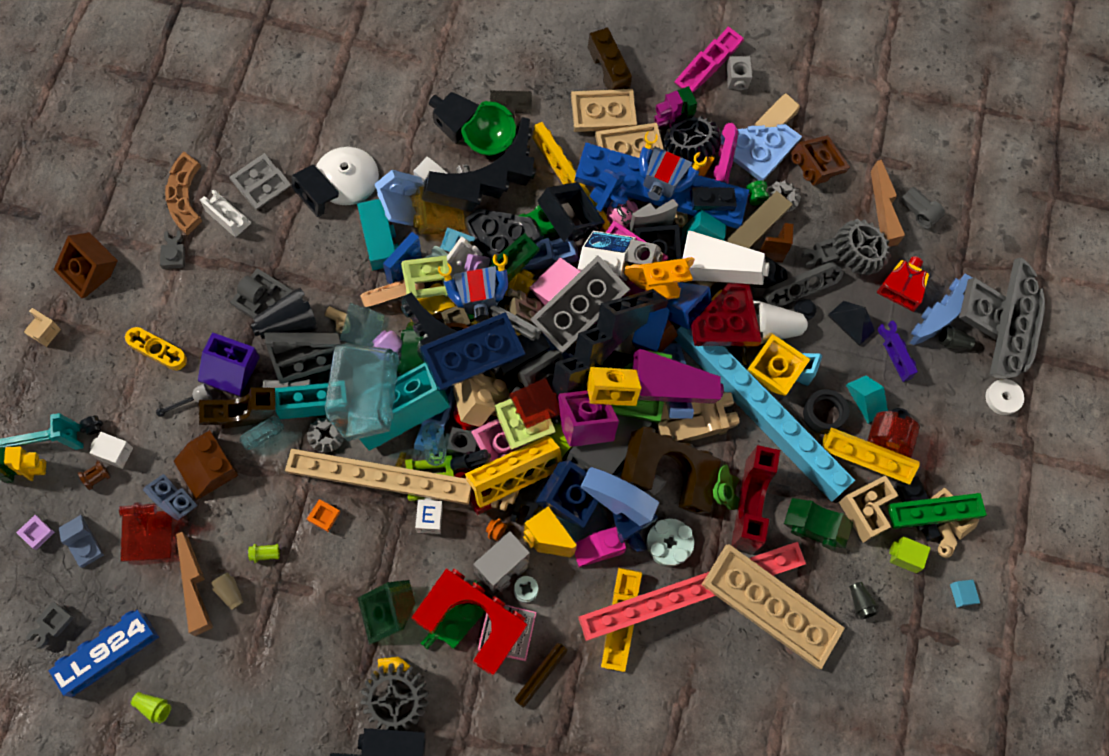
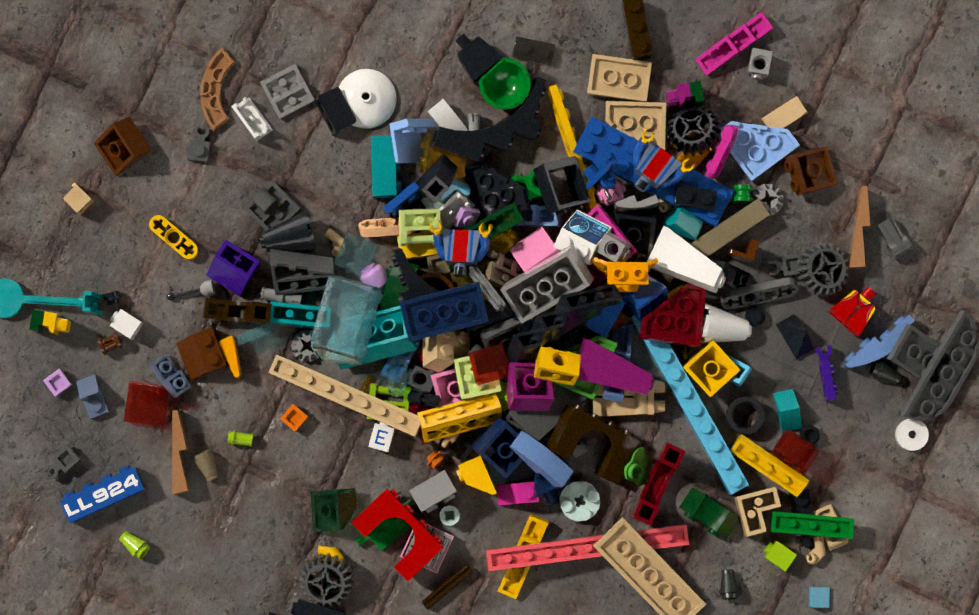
camera: 20 degrees right, 15 degrees up
none -> light orange slope [219,335,242,379]
none -> black slope [416,153,458,202]

